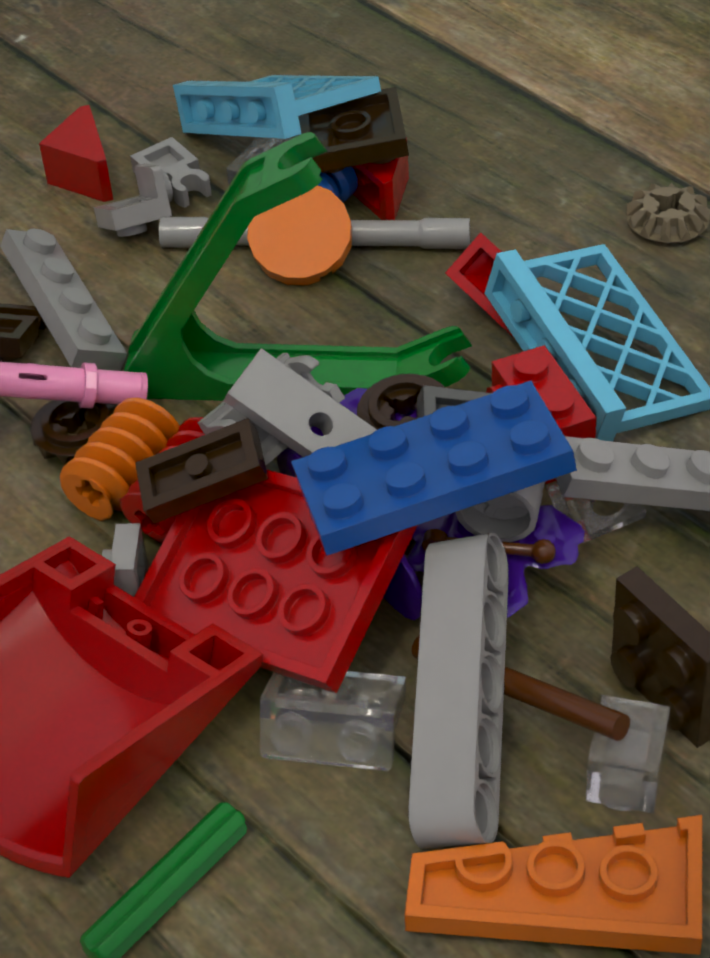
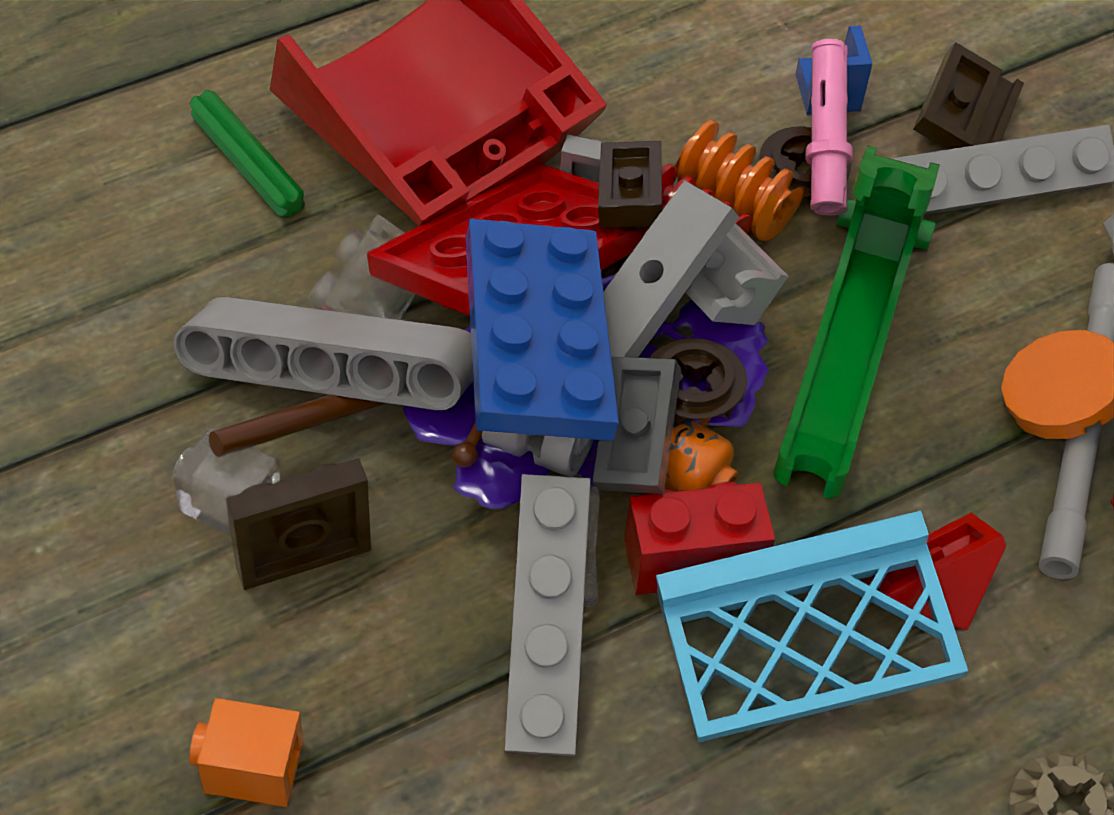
camera: 95 degrees right, 10 degrees up
orange wing [404,815,702,955] -> none

